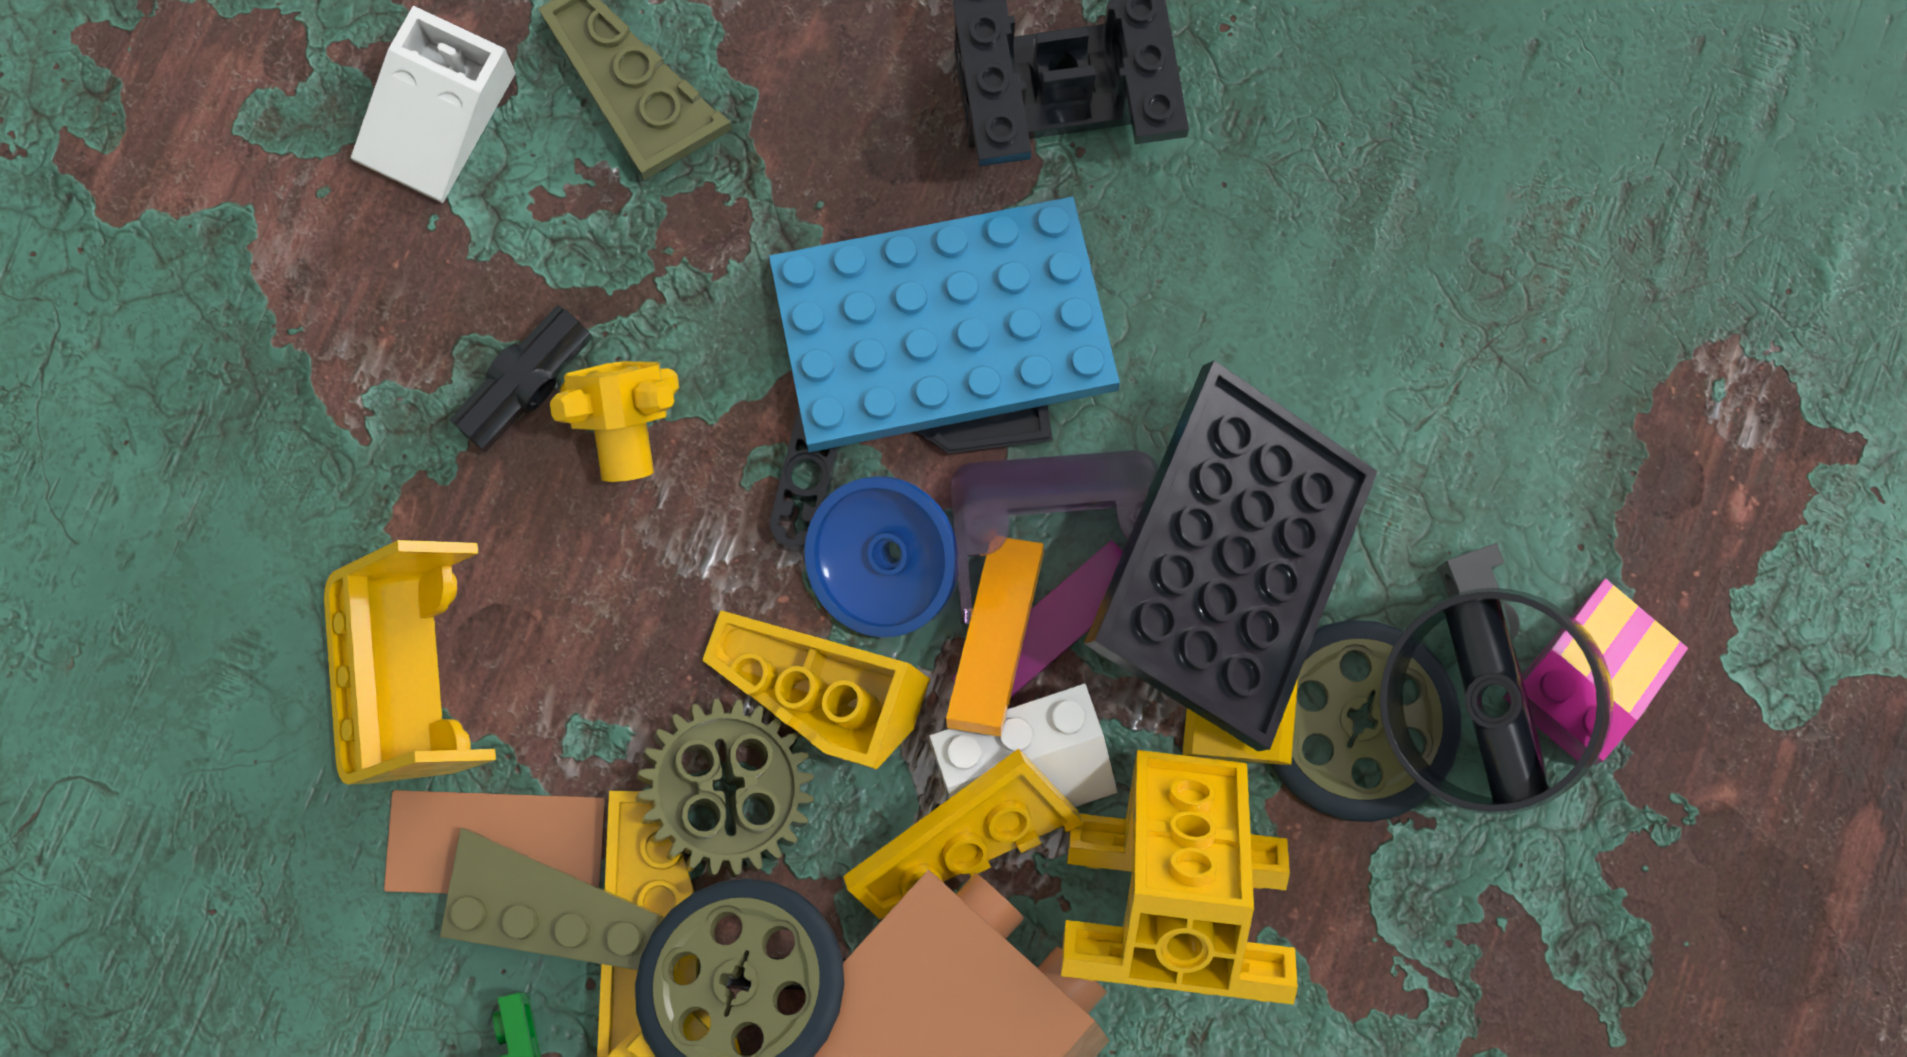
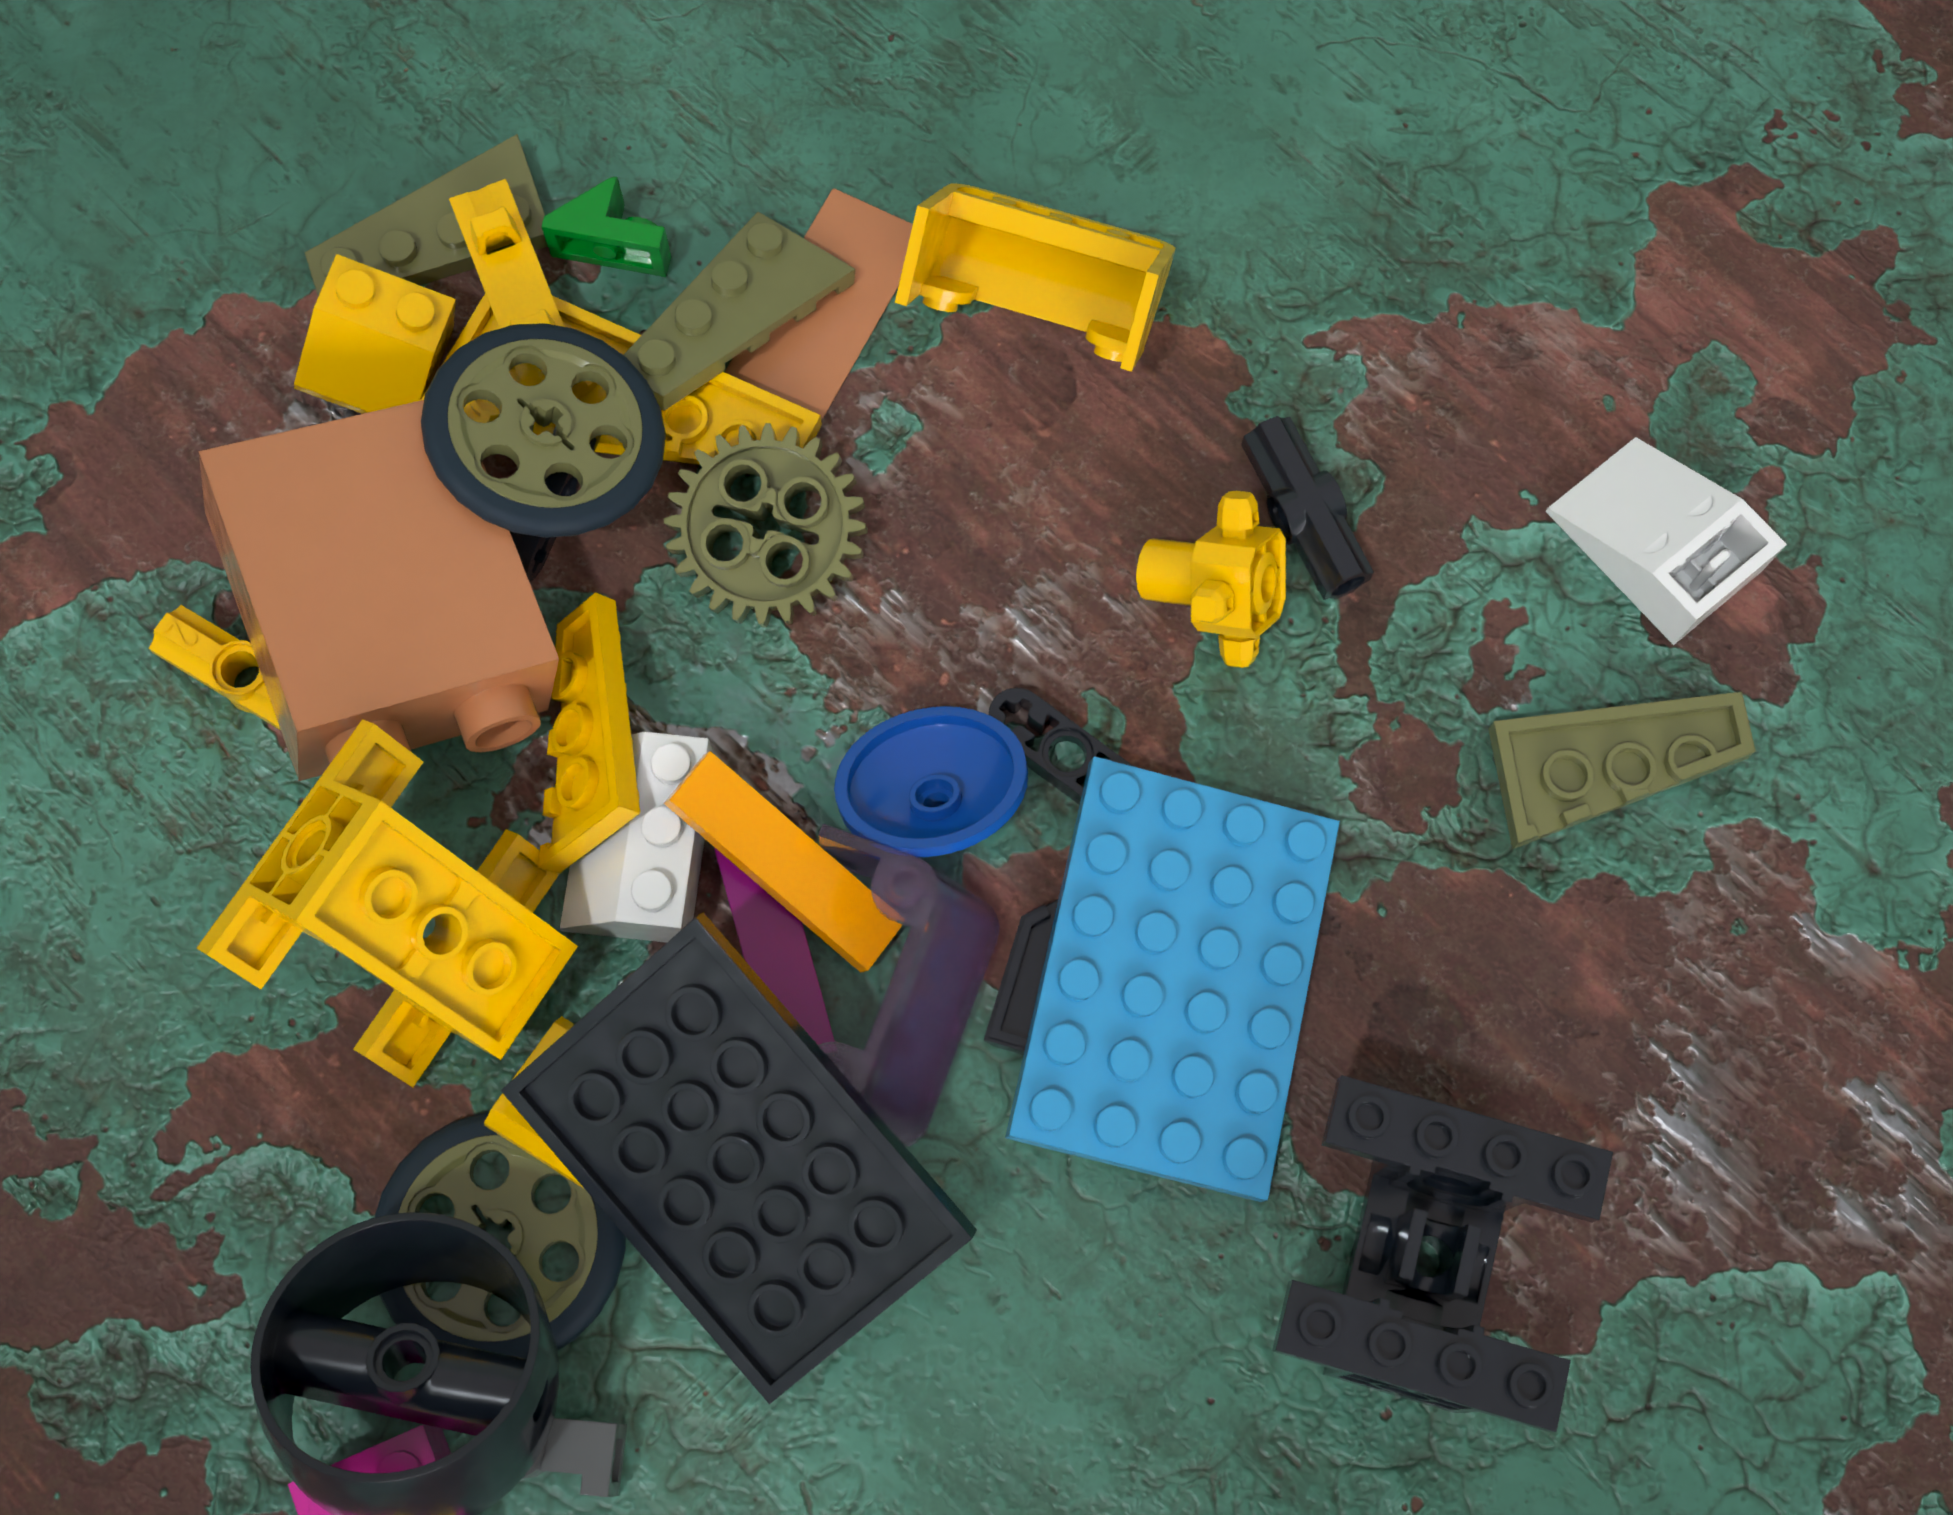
camera: 115 degrees right, 5 degrees down
yellow wedge [703,610,930,770] -> none

